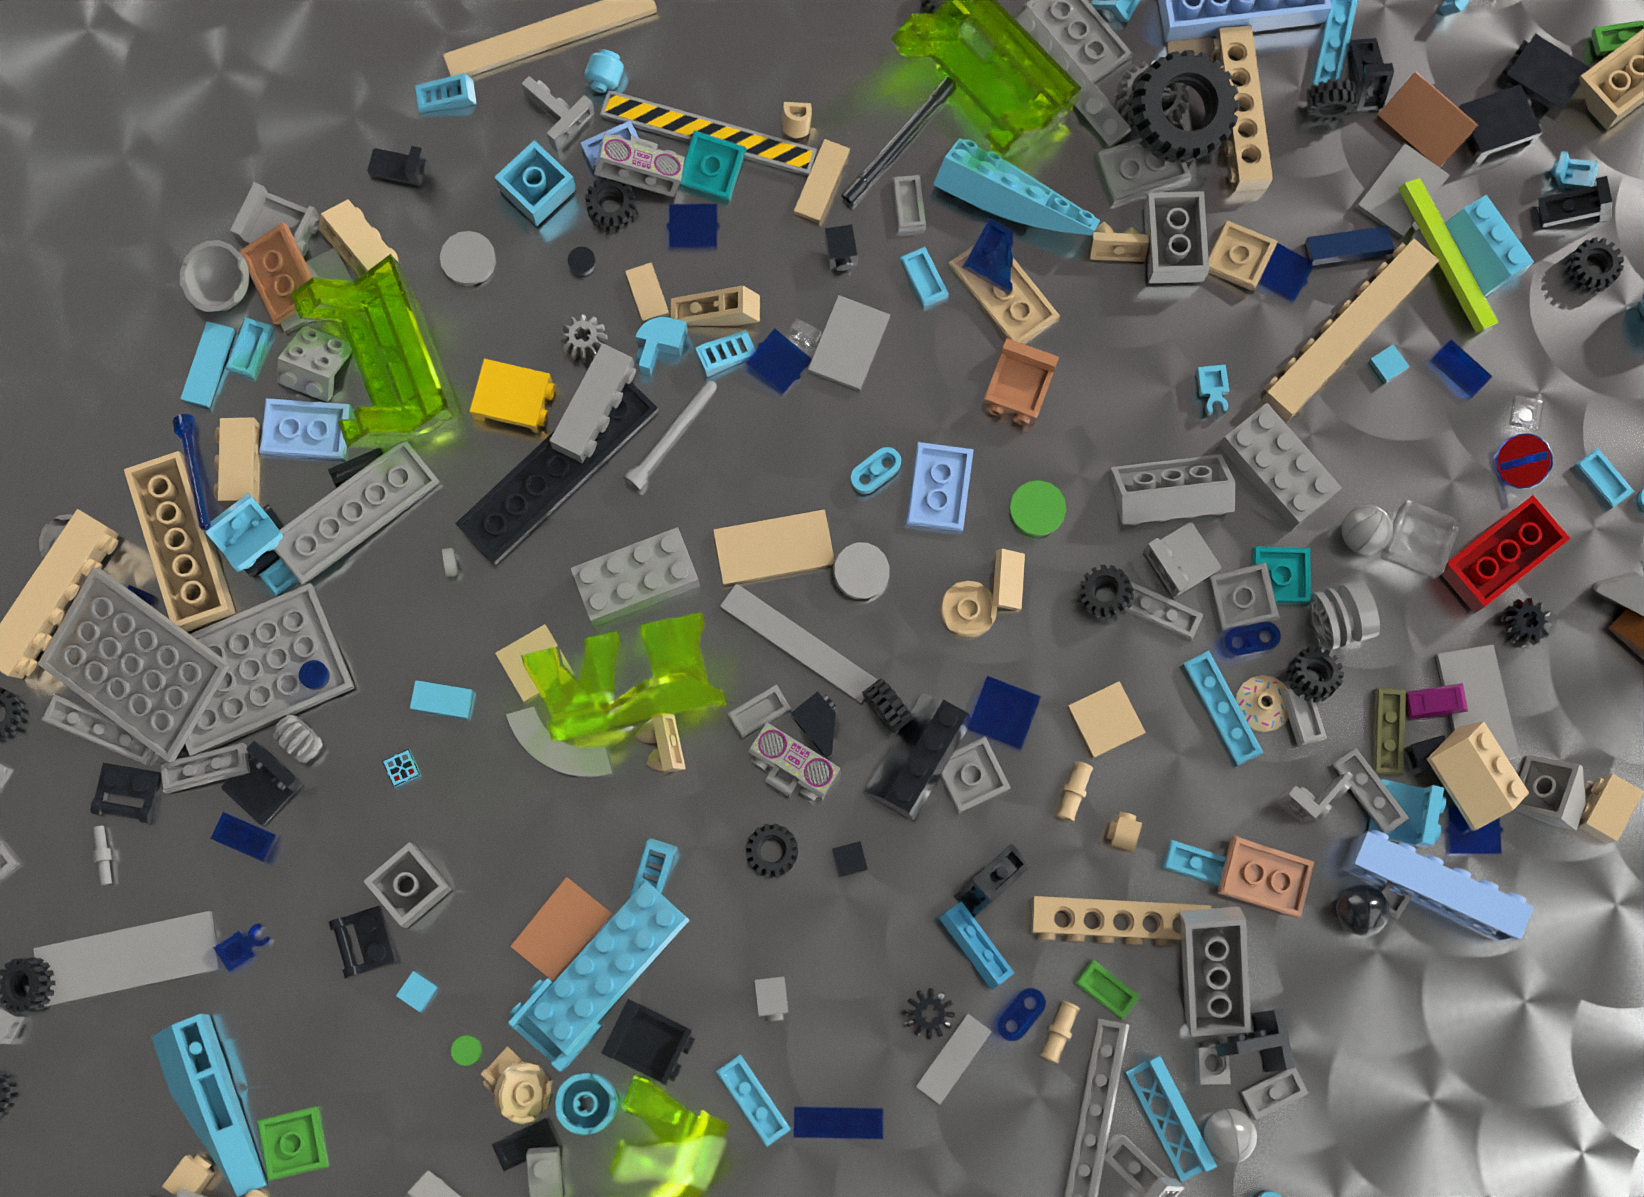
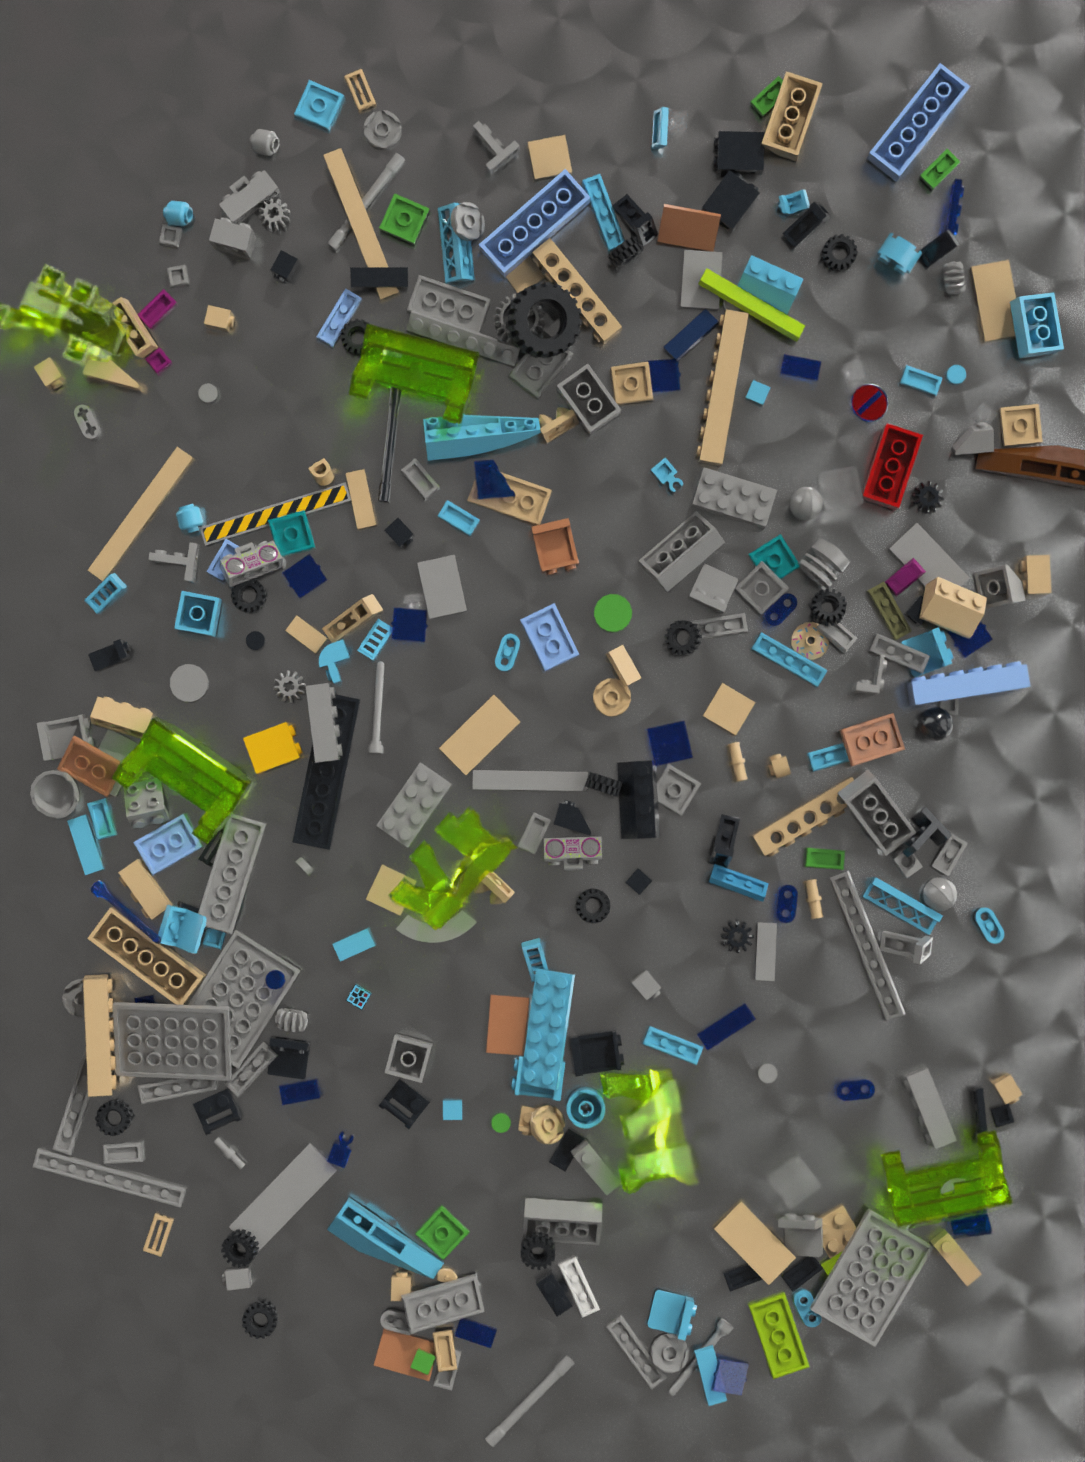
camera: 25 degrees left, 10 degrees up
light grey tile [833,542,889,599] -> none

